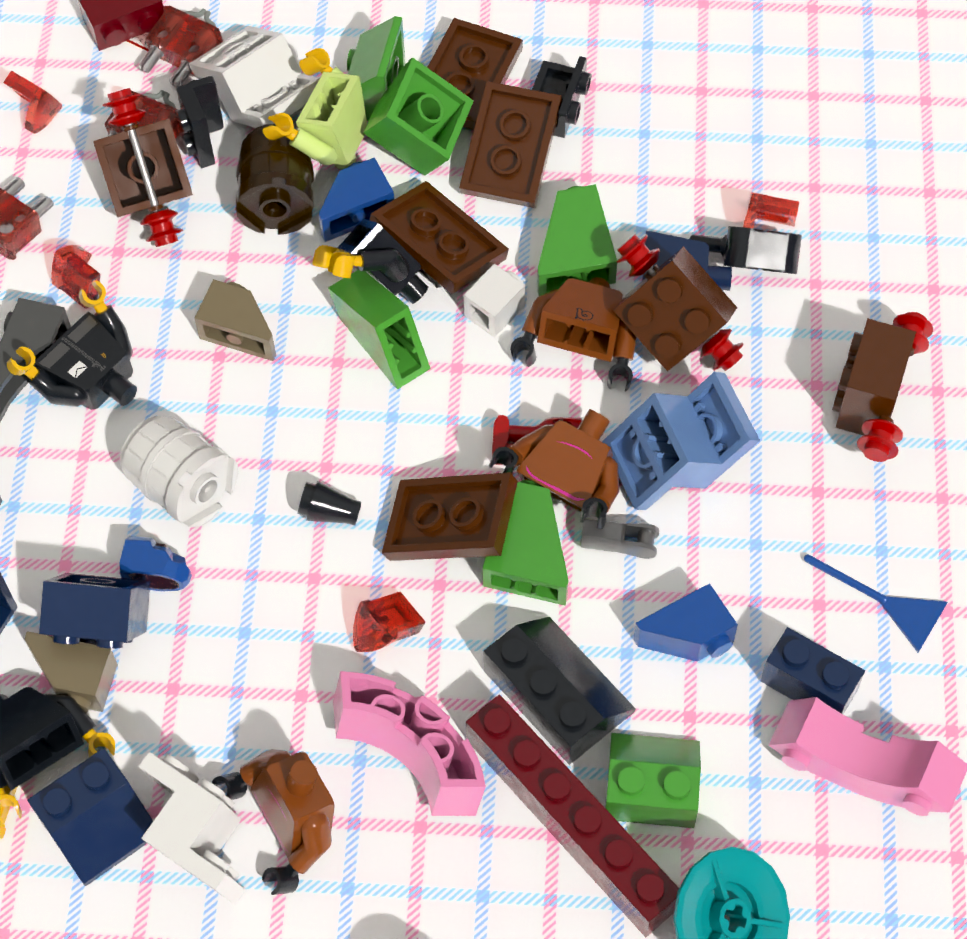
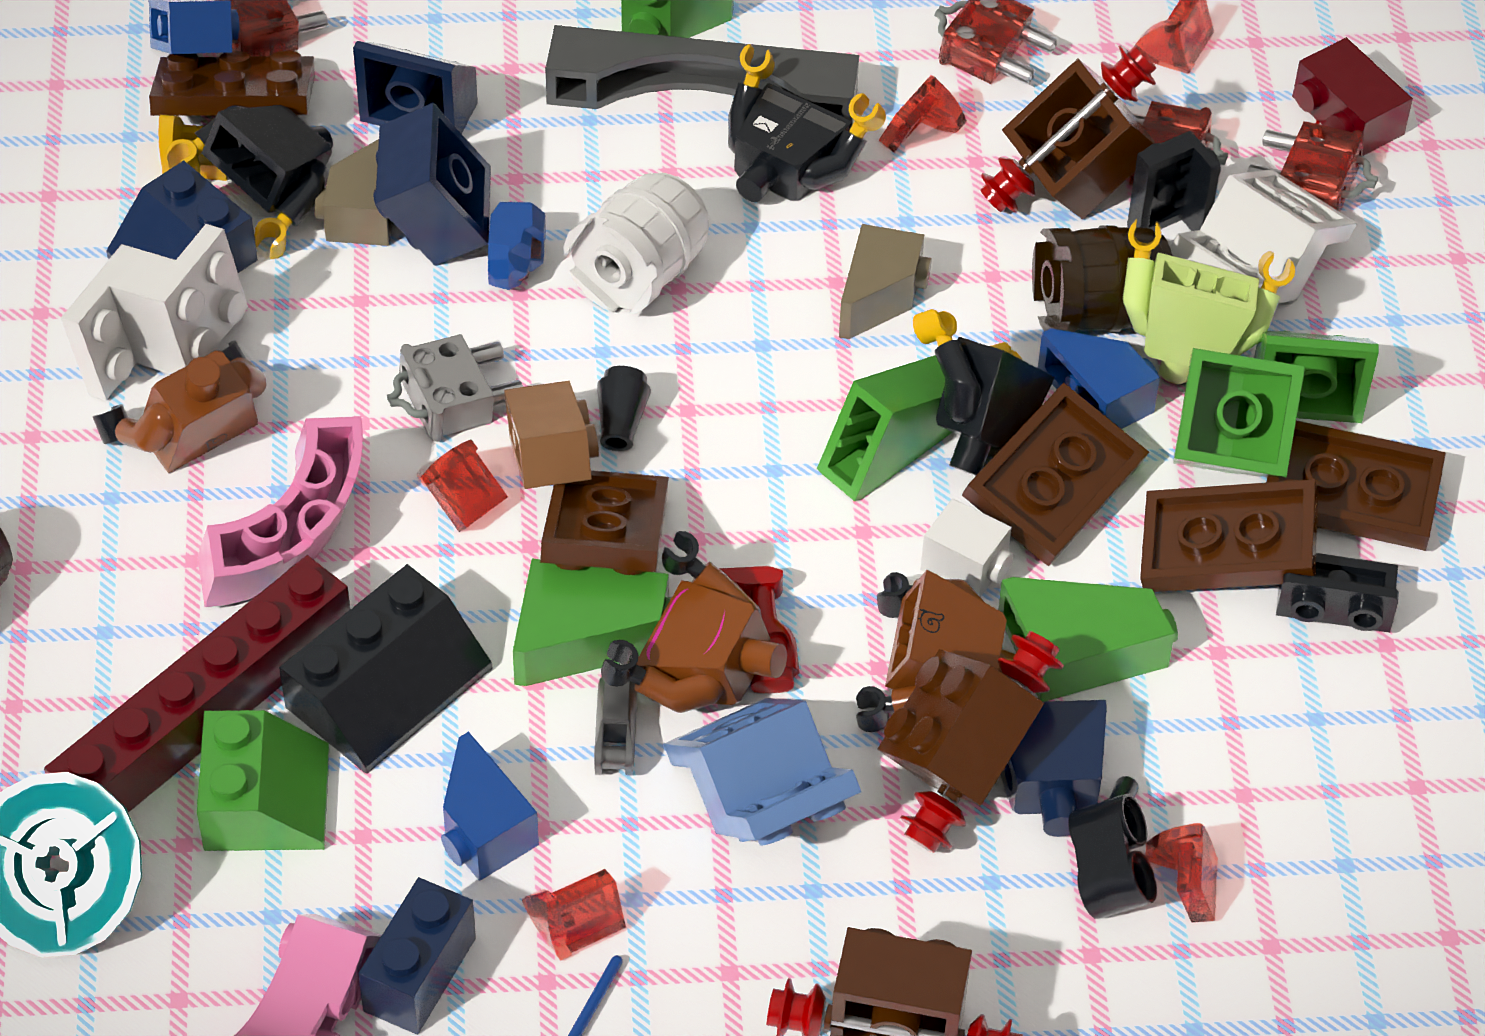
camera: 80 degrees right, 10 degrees down
none -> light grey piece [387,334,523,442]
none -> medium nougat brick [504,380,599,489]
none -> clear red tile [522,869,626,961]

